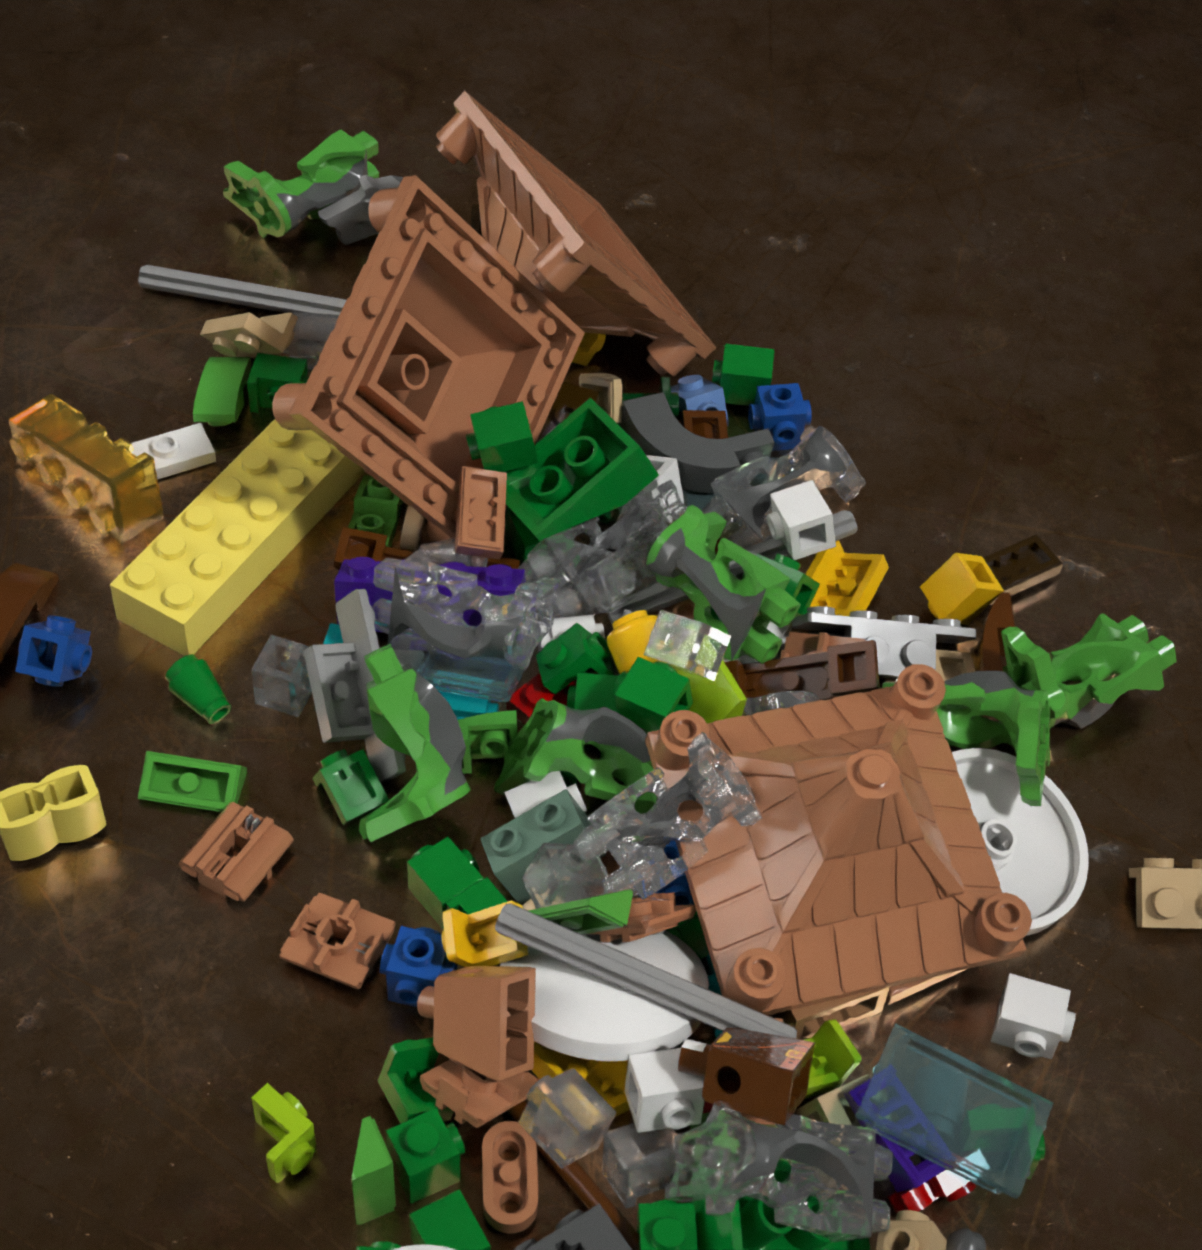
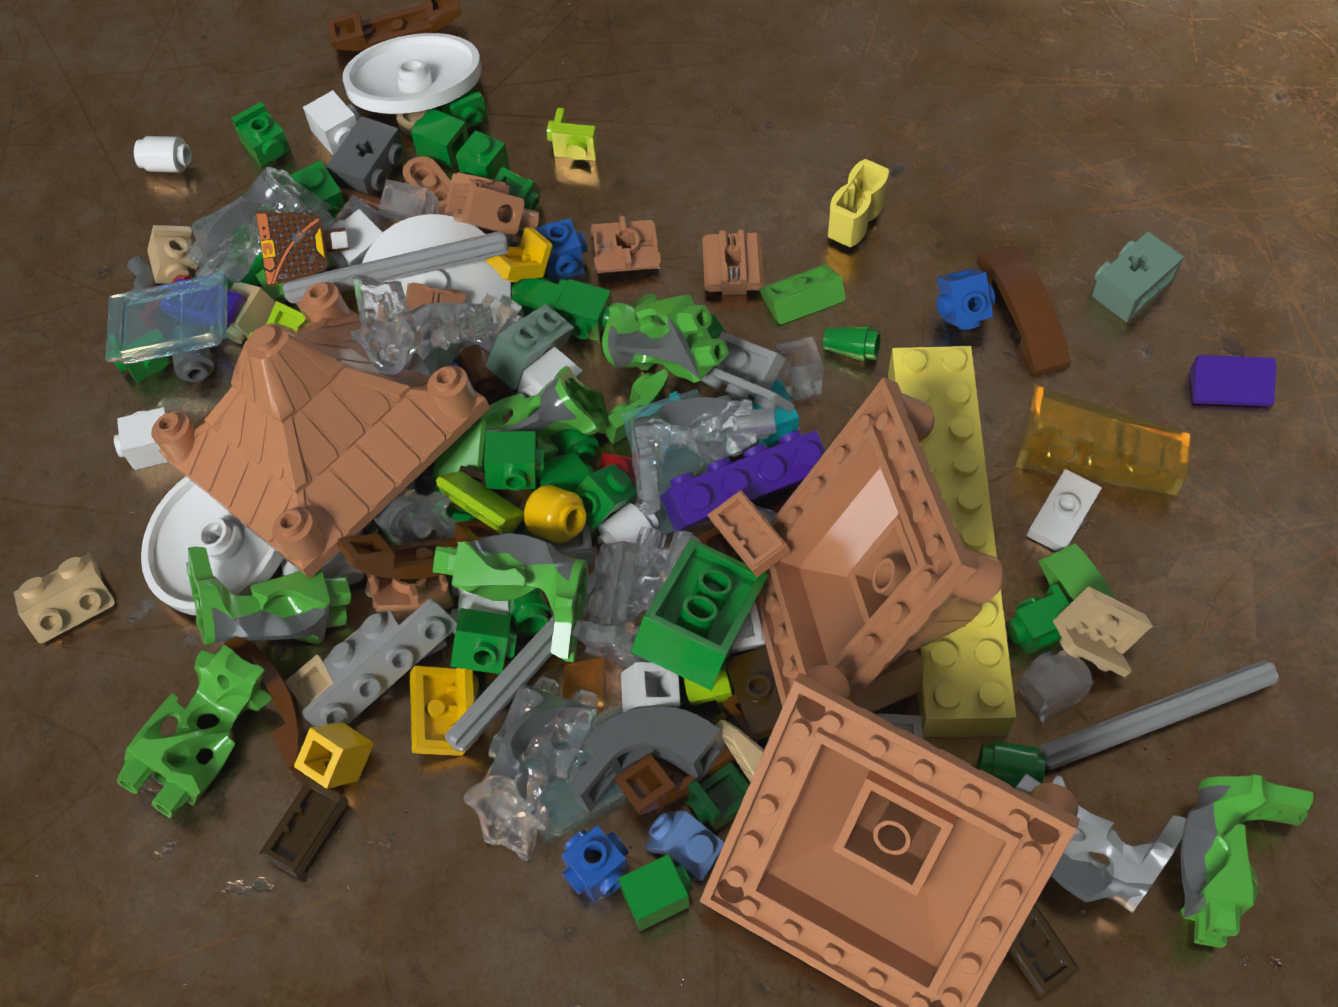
camera: 155 degrees right, 10 degrees up
bright green slope [352,1116,396,1225] -> none
green brick [466,401,538,472] -> none
bright green slope [528,889,633,935] -> none
clear brick [643,610,731,681] -> none
white brick [767,480,836,560] -> none

